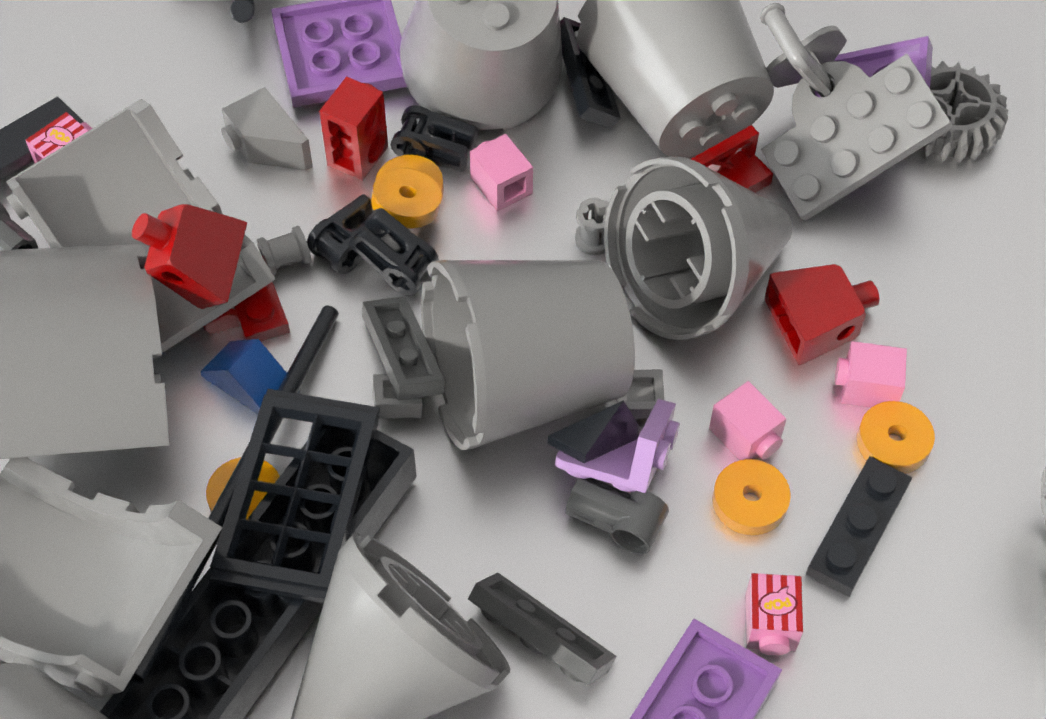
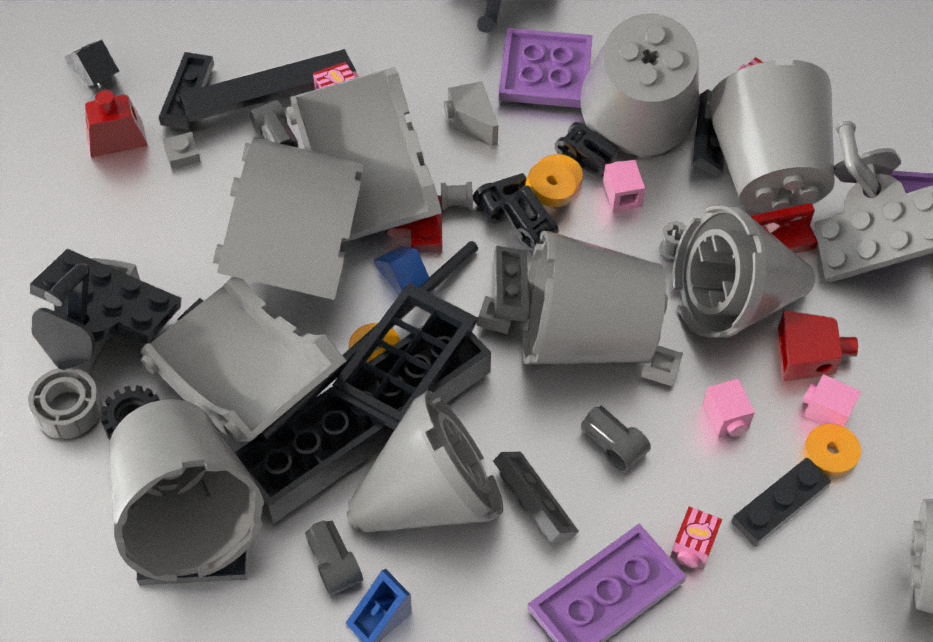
camera: 20 degrees right, 0 degrees up
red torso [132,204,247,309] -> none
red brick [319,76,388,181] -> none
black slope [547,400,642,463] -> none
lavender bracket [555,399,680,493] -> none
light orange piece [712,459,791,535] -> none

